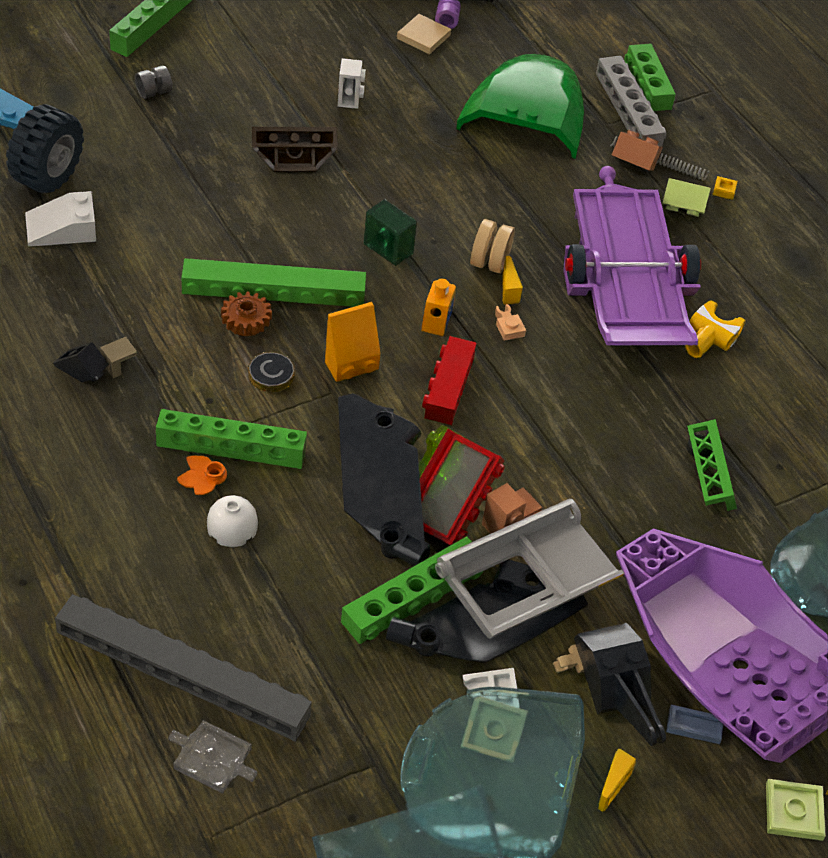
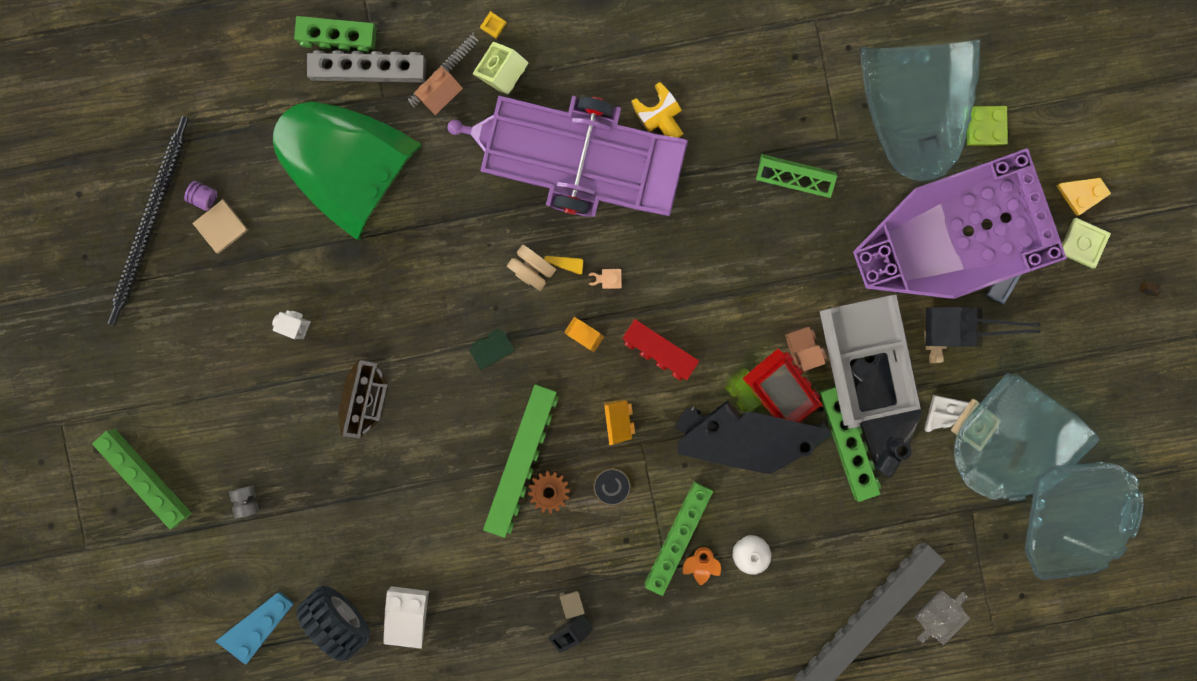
camera: 65 degrees left, 40 degrees up
yellow slope [598,749,636,812] -> none

